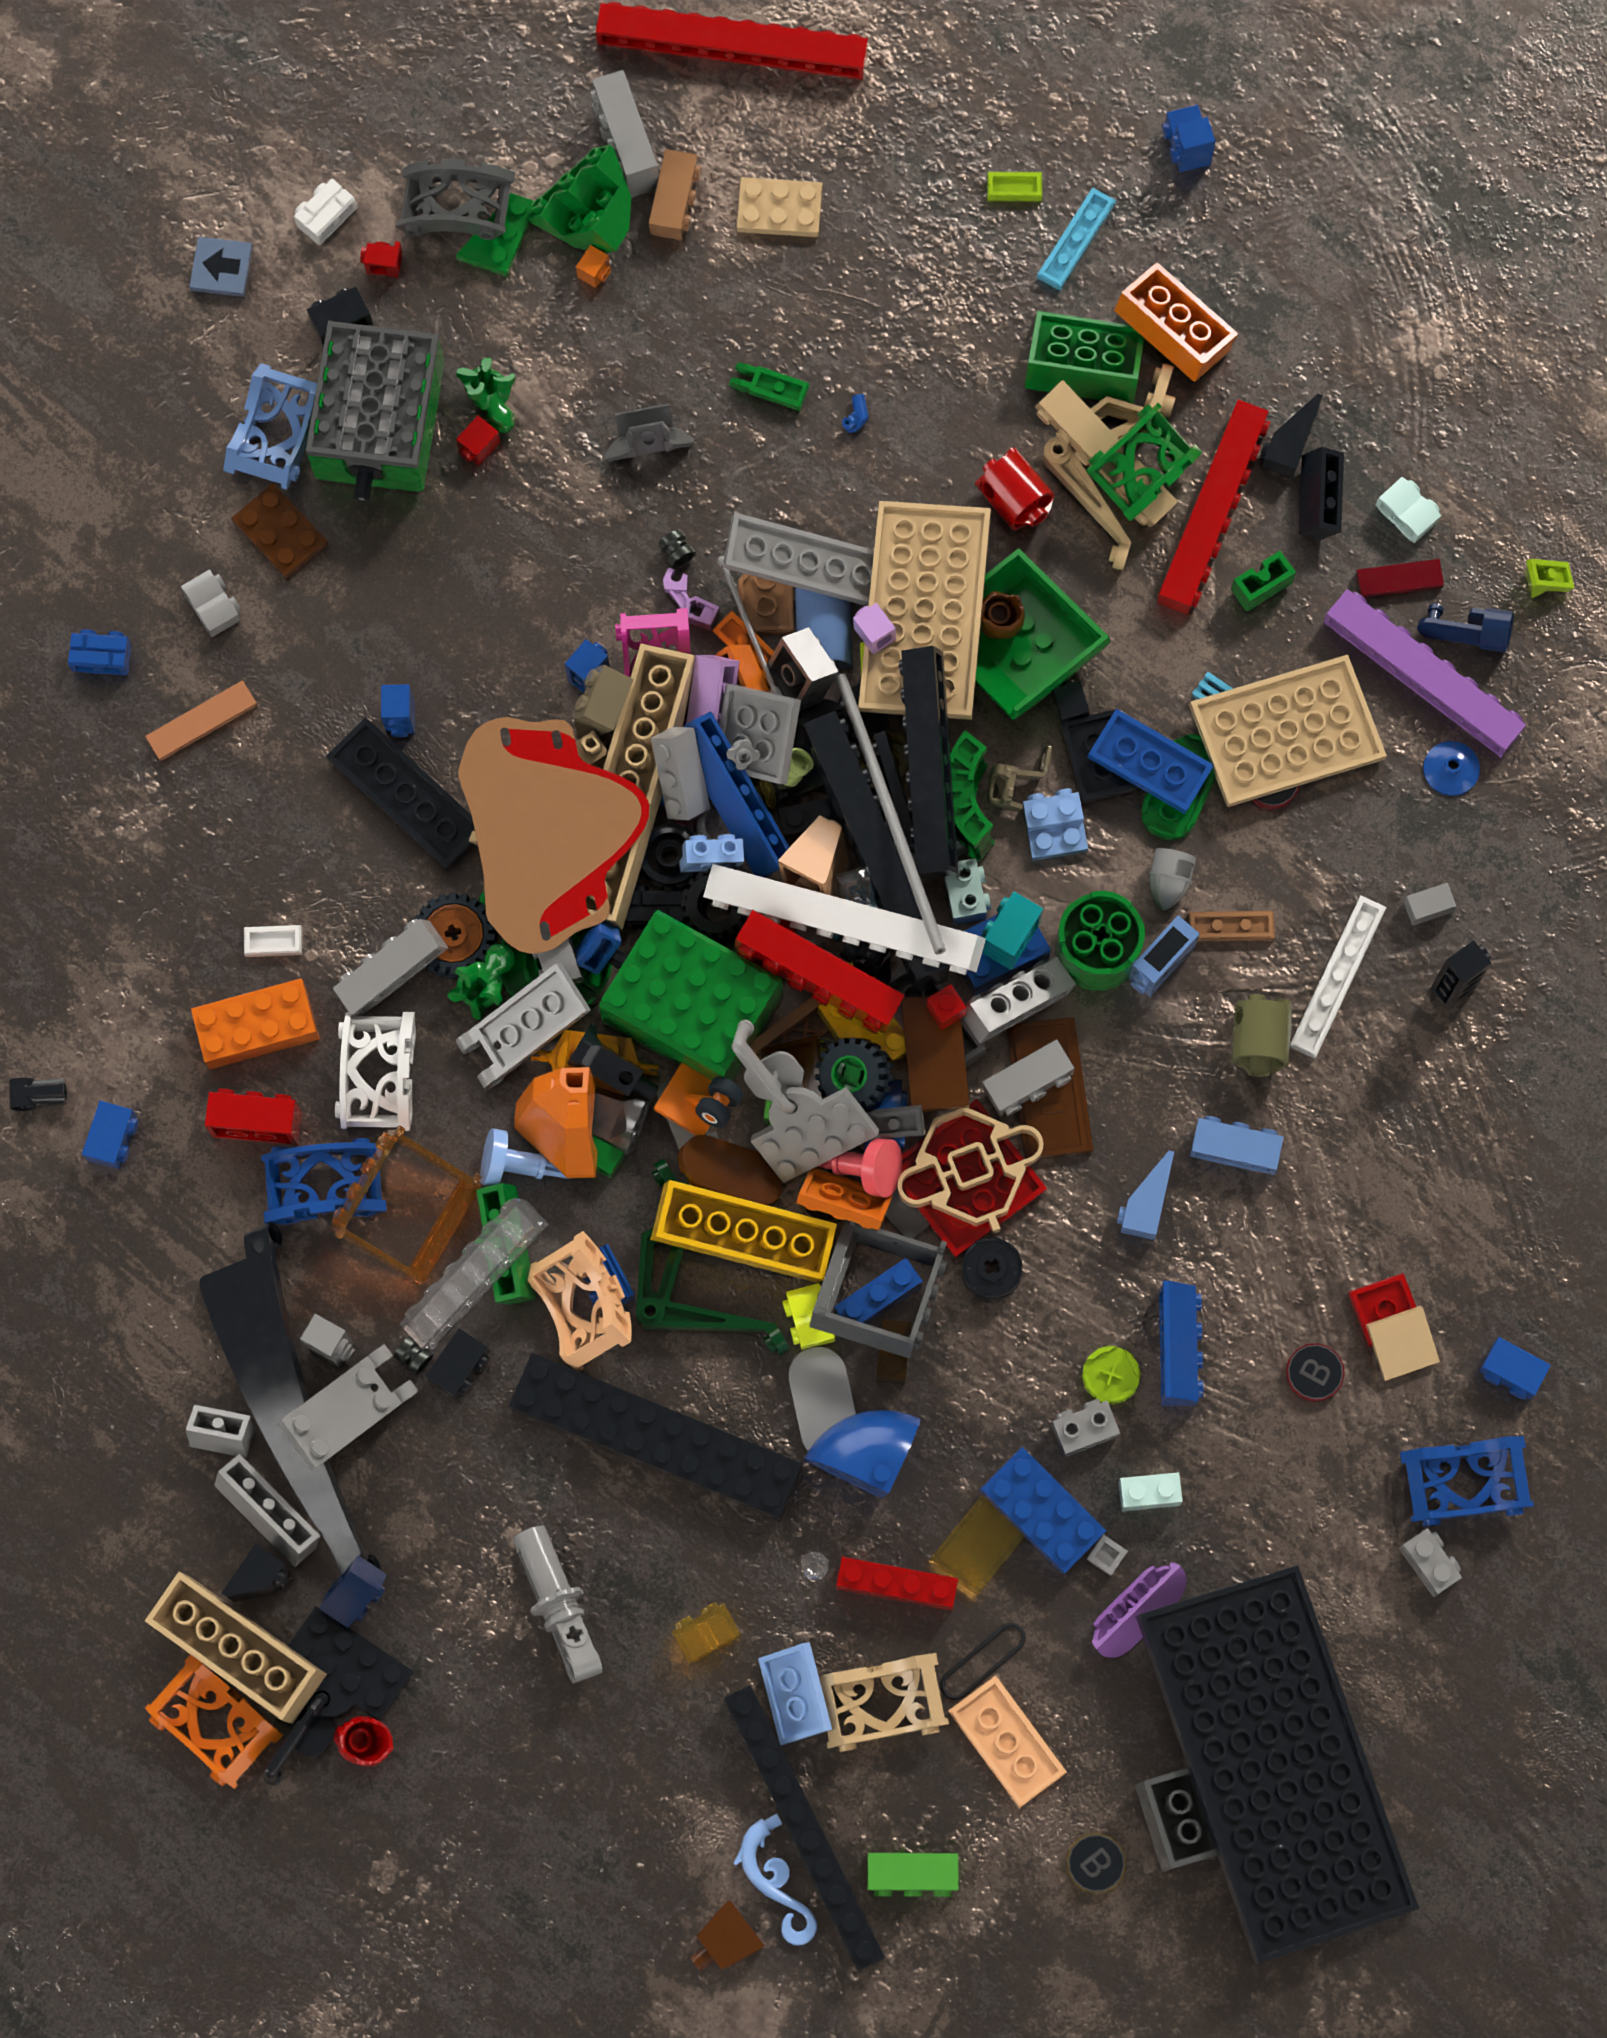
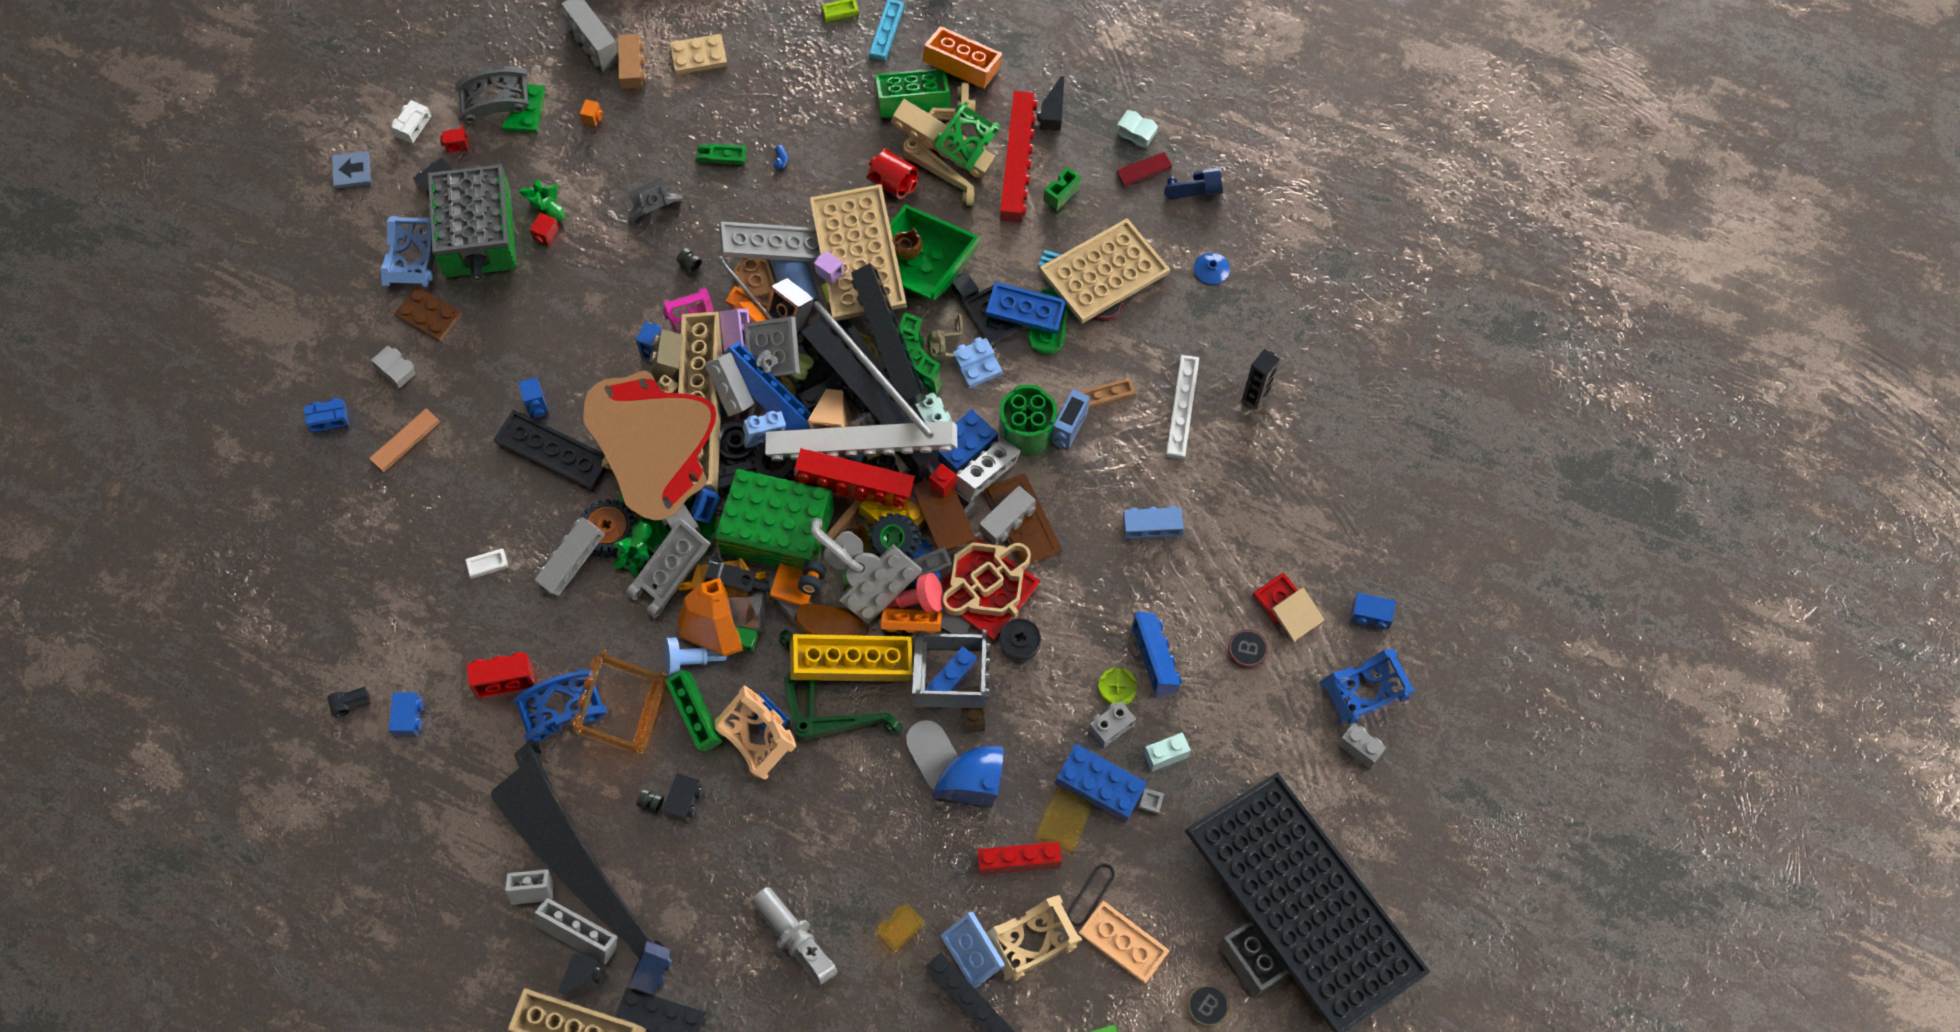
camera: 20 degrees left, 10 degrees down
orange brick [191,978,320,1070] -> none
light grey hinge [277,1344,418,1471] -> none
light grey brick [300,1314,356,1370] -> none
white fence [335,1012,416,1131] -> none
clear brick [400,1198,548,1350] -> none
black brick [509,1353,802,1522] -> none
green brick [527,144,631,253] -> none
lavender piece [663,567,720,632] -> none
neon yellow brick [782,1283,835,1351] -> none
teal brick [982,891,1044,970] -> none
medium lavender brick [1092,1562,1186,1658] -> none
medium blue slope [1117,1151,1174,1240] -> none
light grey helmet [1148,848,1196,911] -> none
olive cylinder [1231,994,1292,1077] -> none
black brick [1298,447,1344,540] -> none
medium lavender brick [1324,589,1526,758] -> none
light grey piece [1404,883,1457,926] -> none
lime slope [1525,559,1575,598] -> none

